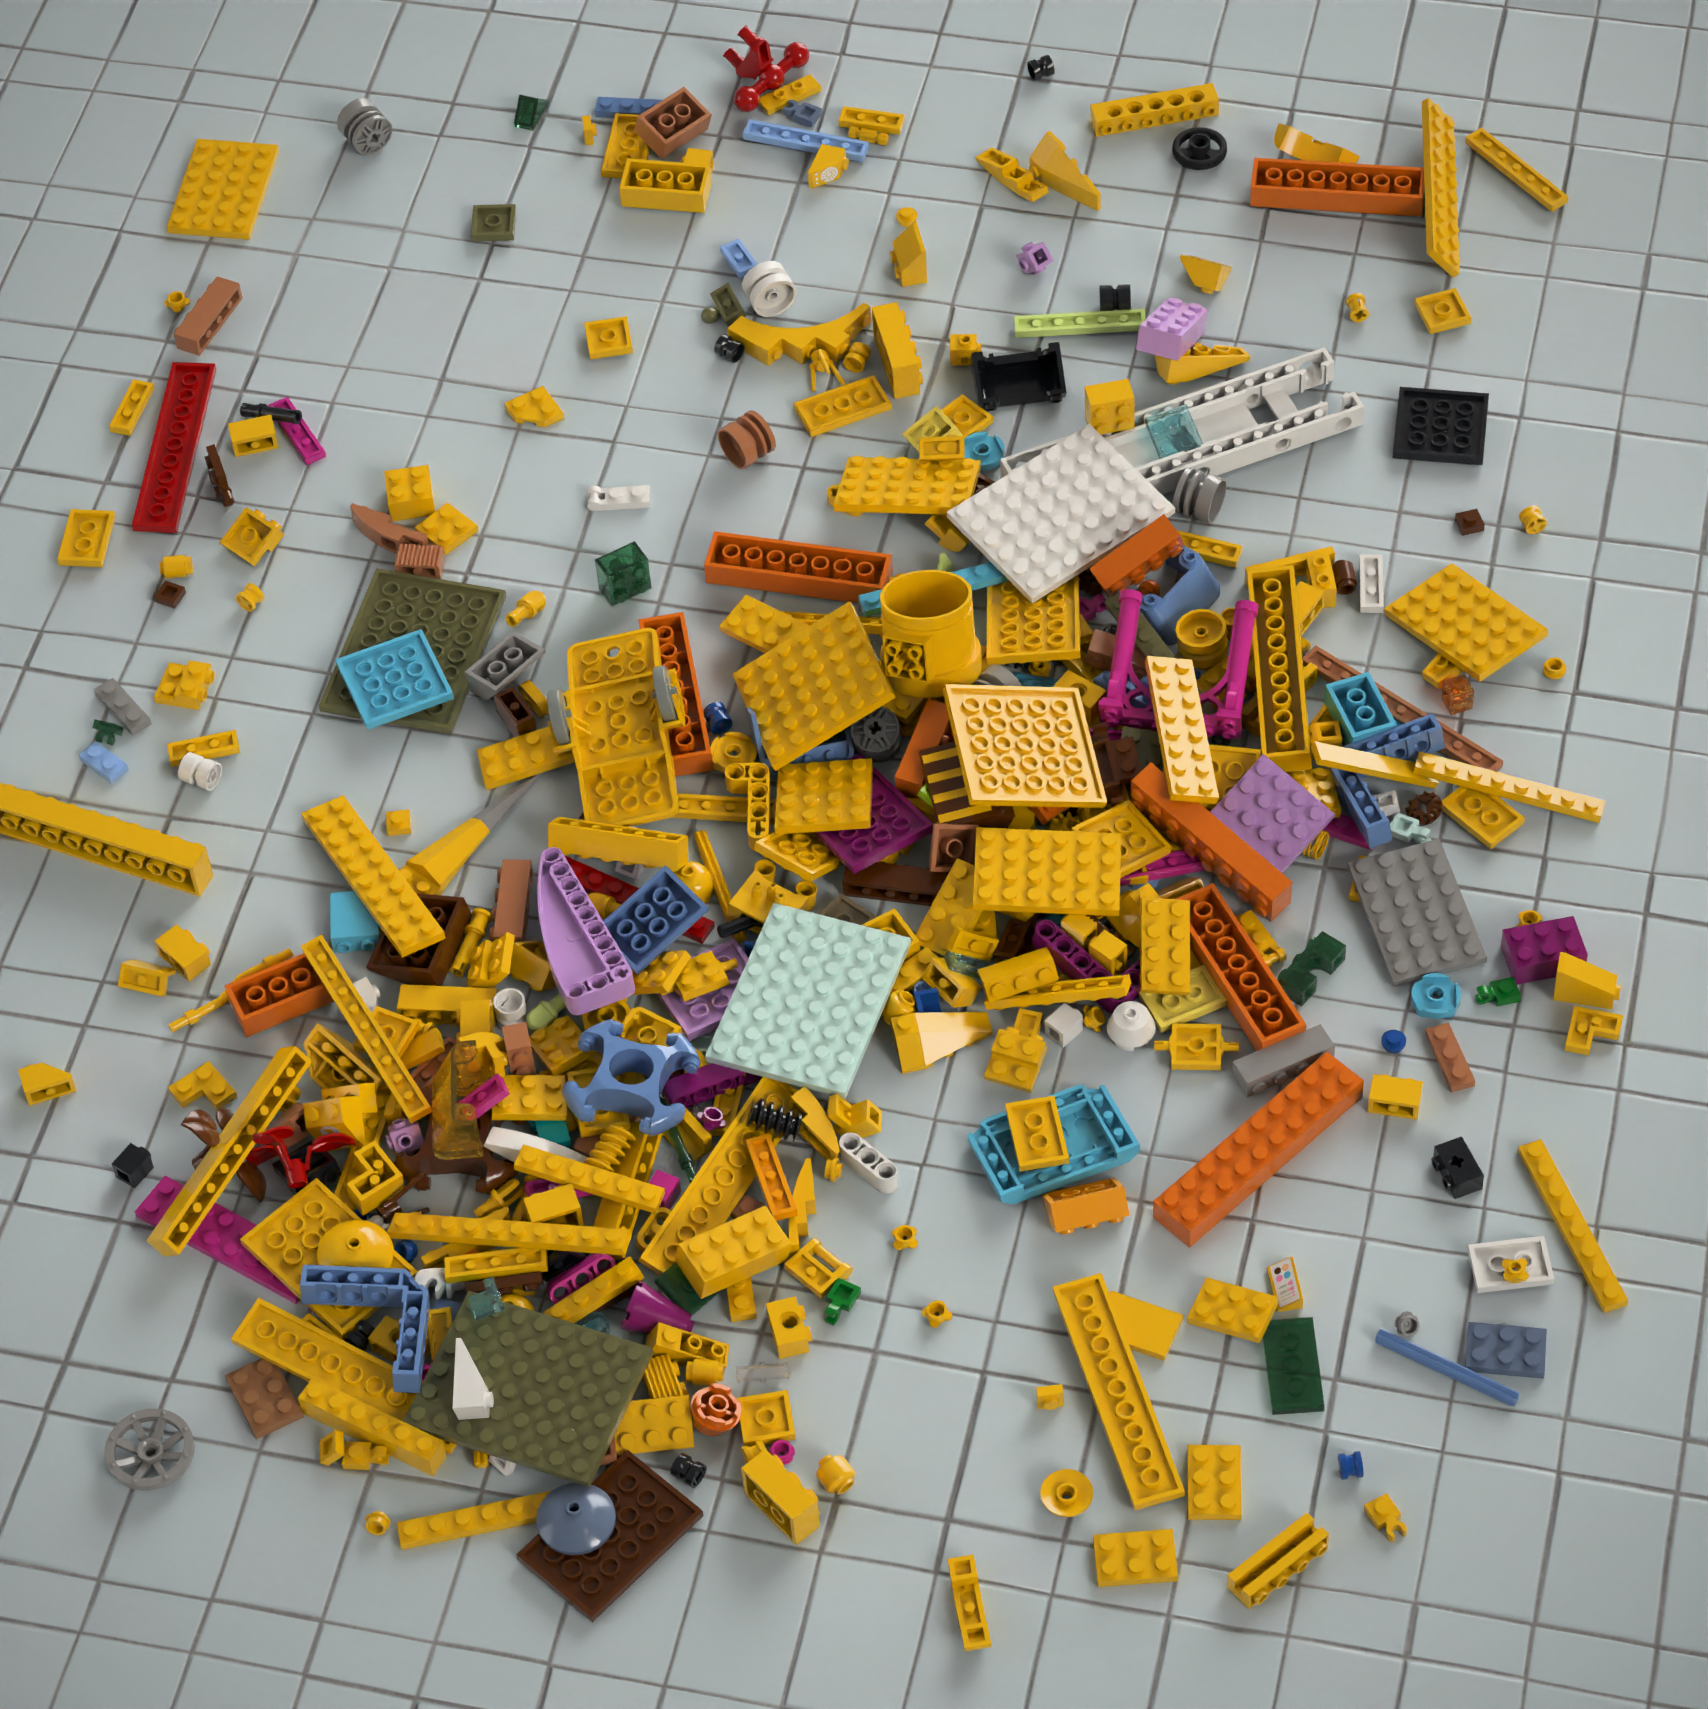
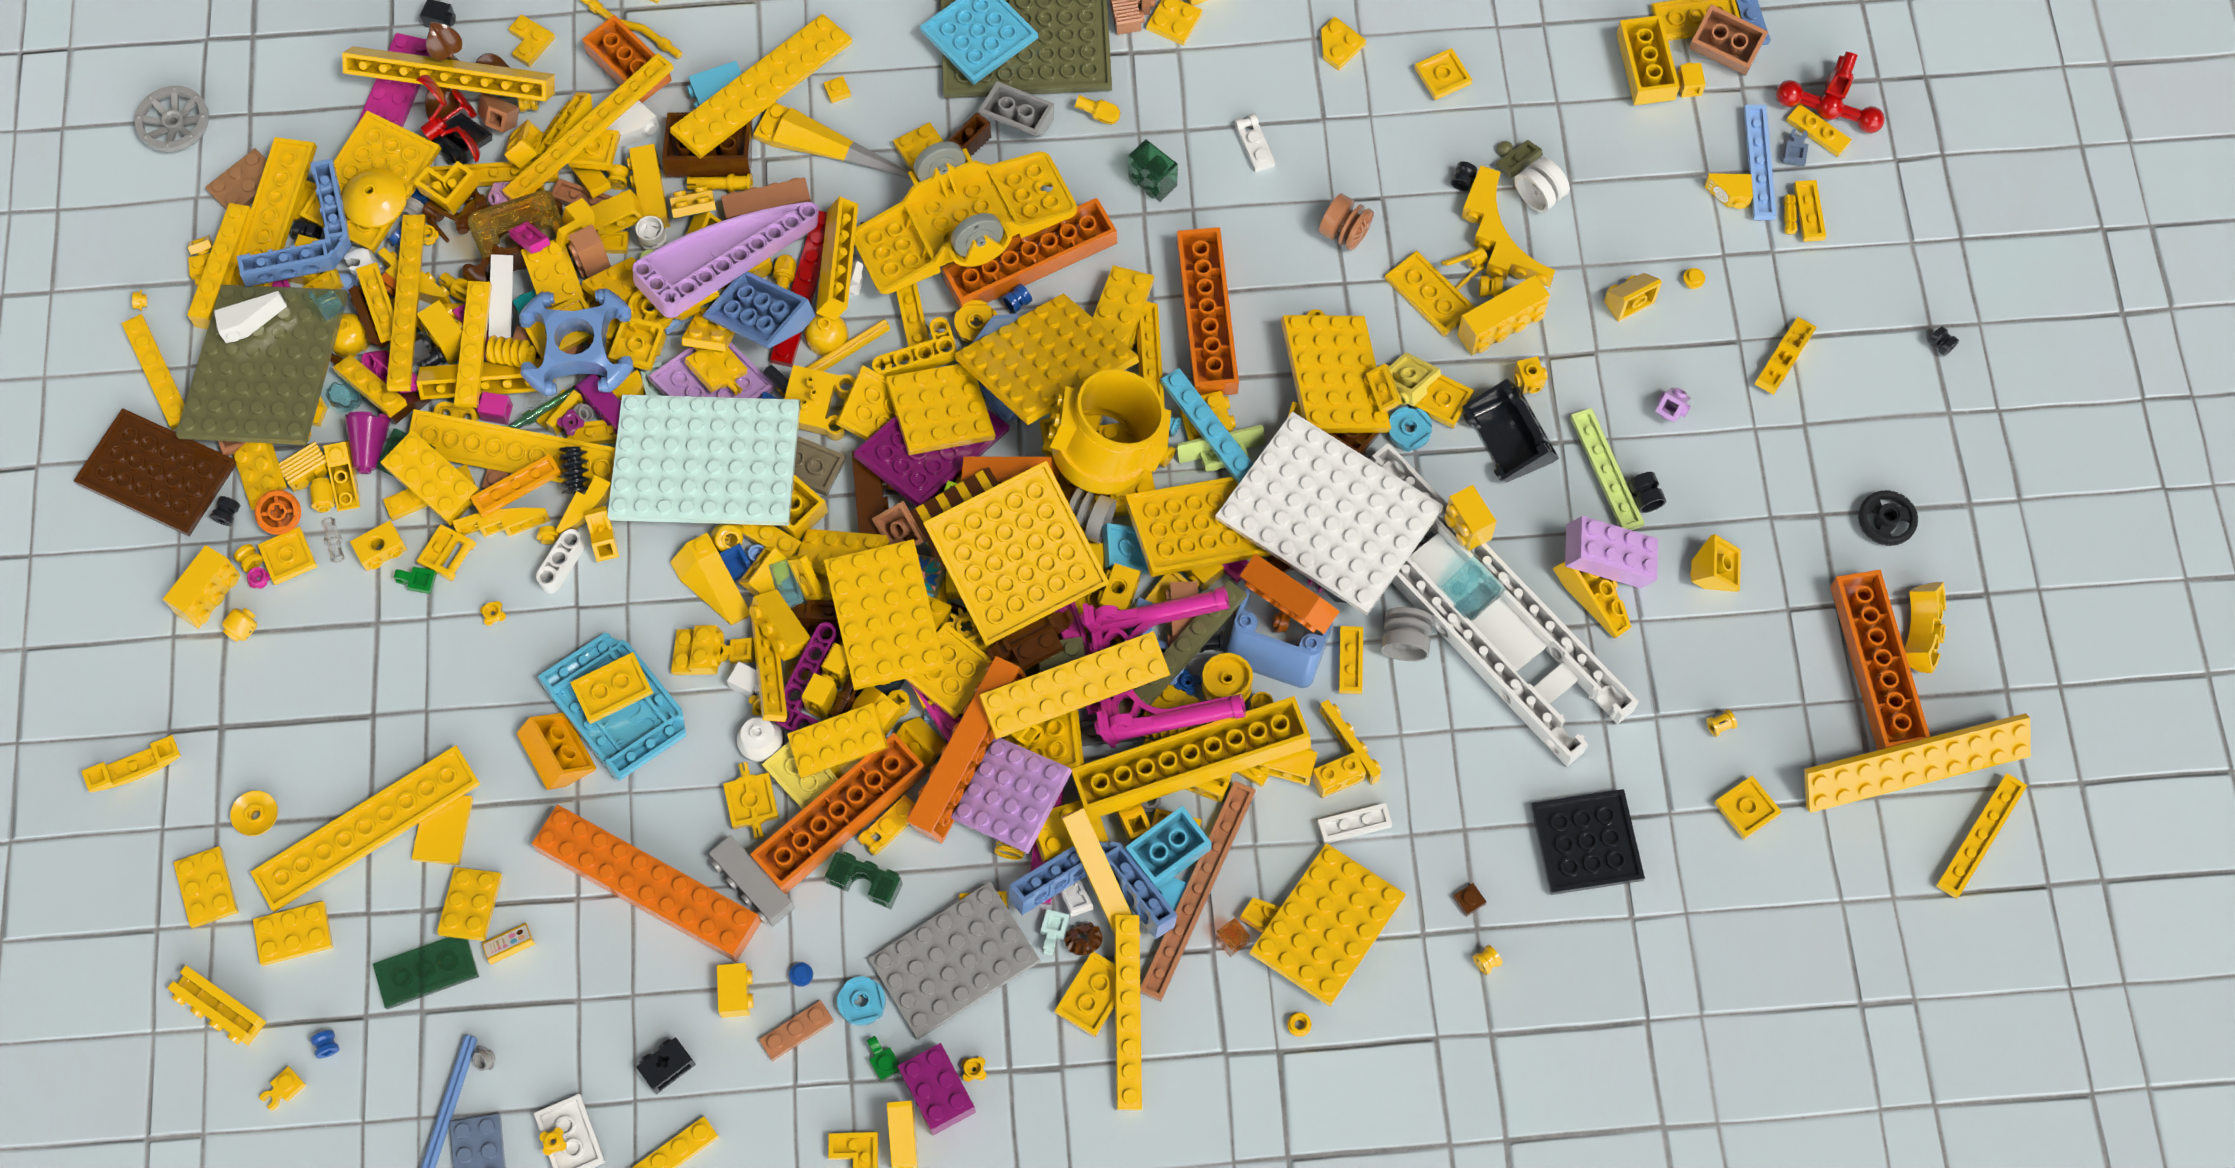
camera: 70 degrees right, 15 degrees up
yellow slope [303,1096,366,1151] -> none
yellow beam [518,680,549,717] -> none
sand blue dish [536,1483,616,1555] -> none
light blue plate [720,239,757,279] -> none
dark grey wheel [851,706,903,763] -> none
yellow plate [922,1300,952,1328] -> none
yellow wedge [1029,131,1101,211] -> none
yellow plate [1036,1384,1064,1410] -> none
yellow brick [1090,83,1219,137] -> none
reddish brown brick [1332,560,1357,595] -> none

